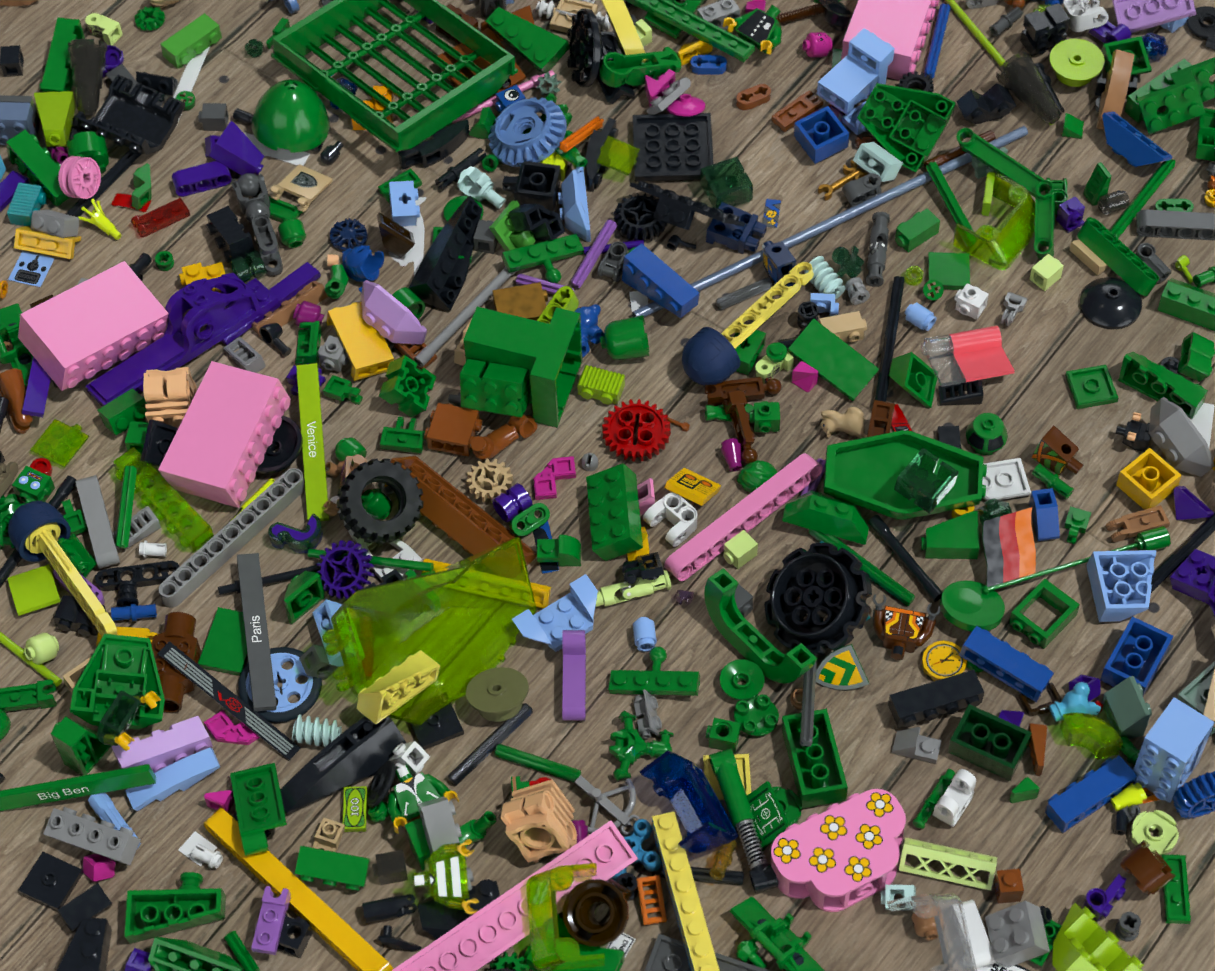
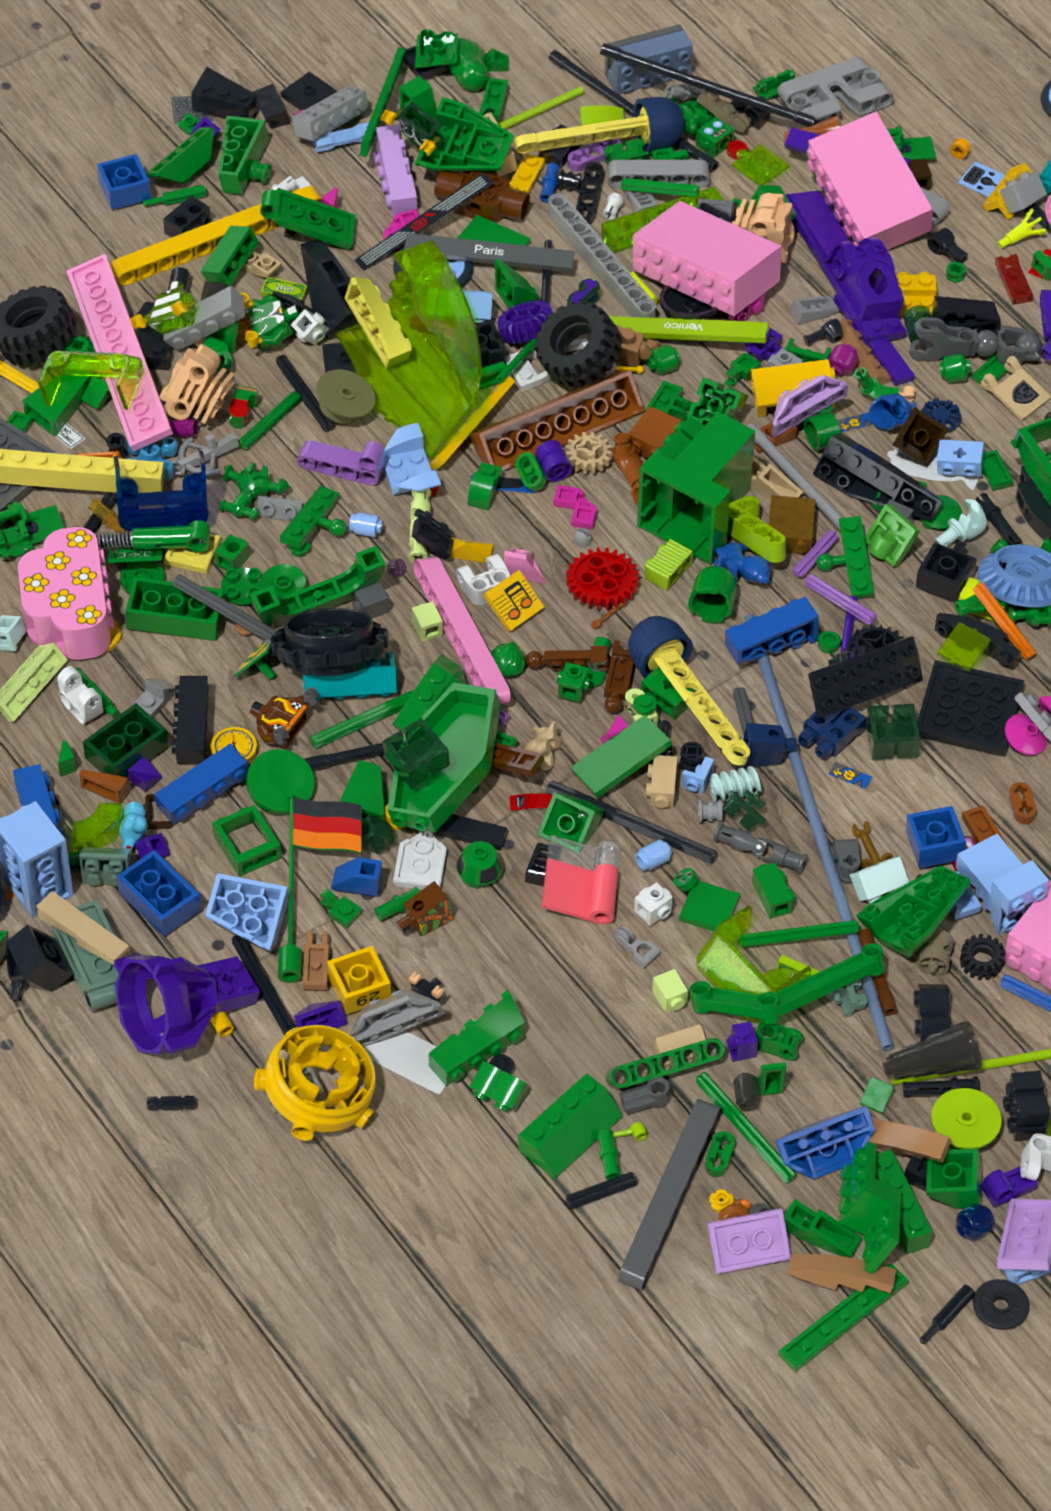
camera: 105 degrees right, 5 degrees down
yellowish green head [24,632,59,665] -> none
light blue slope [125,747,221,811] -> none
medium lavender plate [251,886,291,955] -> none
light aqua piece [292,714,342,747] -> none
black bar [377,925,422,950] -> none
black brick [509,204,565,241] -> none
light blue wedge [558,166,591,242] -> none
dark brown piece [563,878,632,947] -> none
green brick [586,463,643,561] -> none
dark grey piece [597,241,628,282] -> none
magenta cone [720,438,742,472] -> none
clear neon green bush [904,266,924,286] -> none
green tile [1065,364,1119,409] -> none
black dish [1080,277,1142,330] -> none

